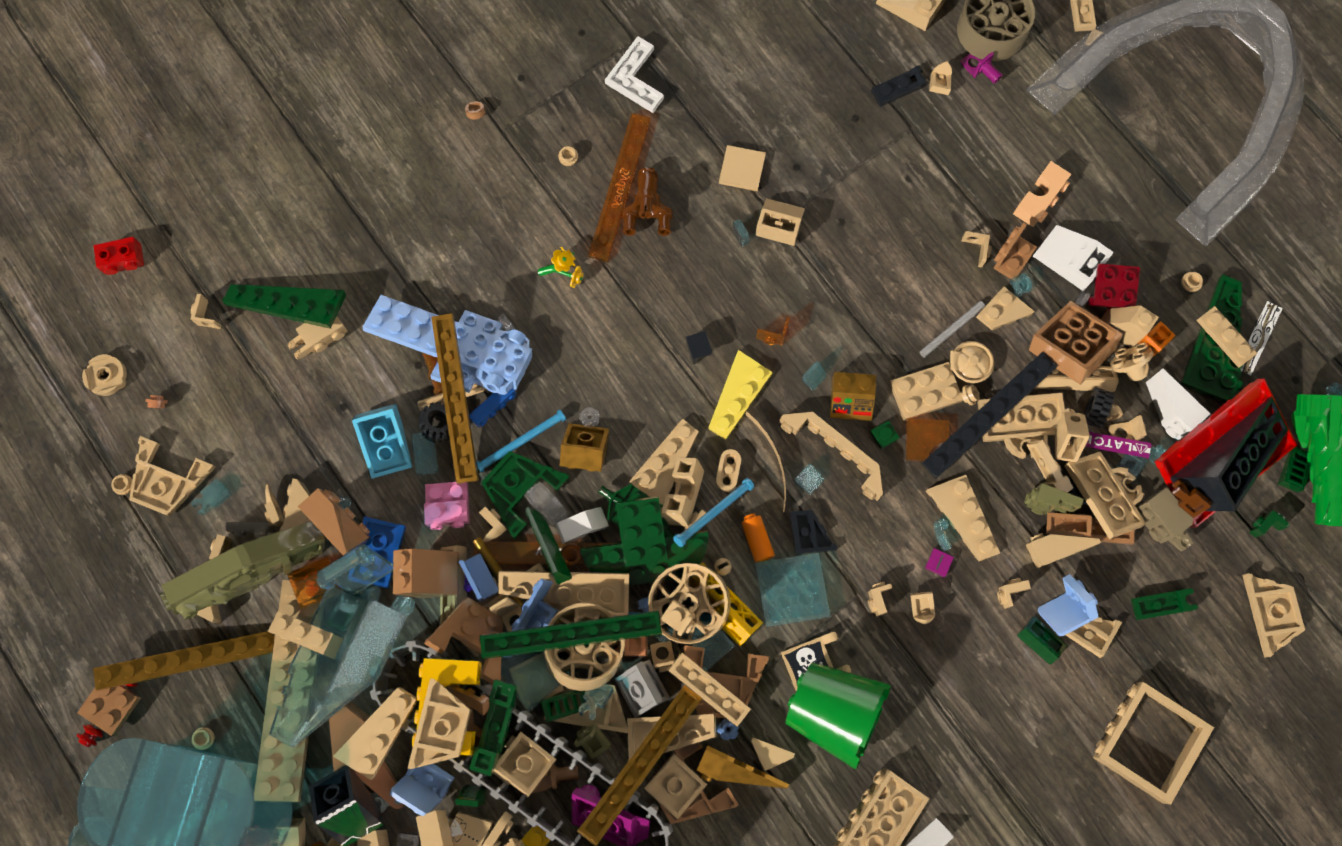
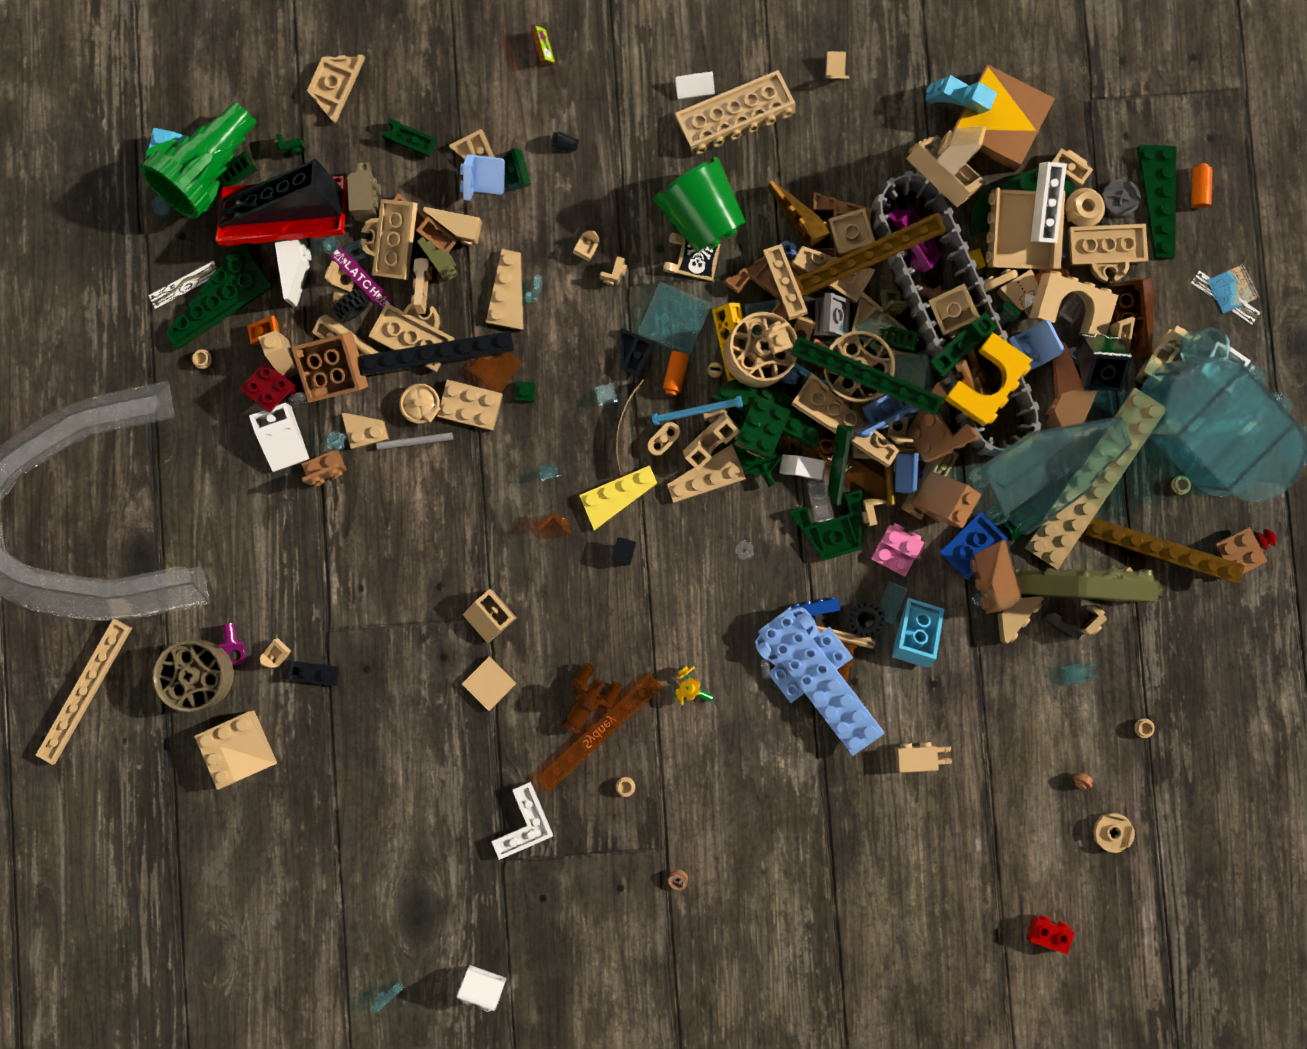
camera: 150 degrees left, 10 degrees up
tan wing [129,436,216,516] -> none
tan bracket [190,294,221,329] -> none
dark green wing [222,284,347,329] -> none
tan plate [265,484,284,527] -> none
tan arch [268,611,344,659] -> none
clear orange slope [287,557,342,609] -> none
clear light blue door [316,544,393,595] -> none
tan wing [333,687,418,780] -> none
tan wing [408,678,471,769] -> none
pearl gold plate [431,313,479,484] -> none
dark azure bar [476,409,566,473] -> none
pearl gold slope [560,423,609,472] -> none
clear light blue tile [733,219,749,246] -> none
tan slope [750,737,795,771] -> none
tan slope [779,412,883,501] -> none
pearl gold slope [830,372,876,421] -> none
magenta tile [925,548,954,577] -> none
tan plate [961,385,980,405] -> none
tan bracket [962,231,992,267] -> none
tan bracket [997,578,1031,609] -> none
light nougat arch [1013,161,1071,227] -> none
tan torso [1055,408,1090,462] -> none
tan window [1093,682,1214,805] -> none
tan plate [1110,342,1153,381] -> none
reddish brown plate [1172,480,1211,518] -> none
tan plate [1196,306,1258,368] -> none
none -> slope [531,24,555,67]
none -> black cone [550,131,579,151]

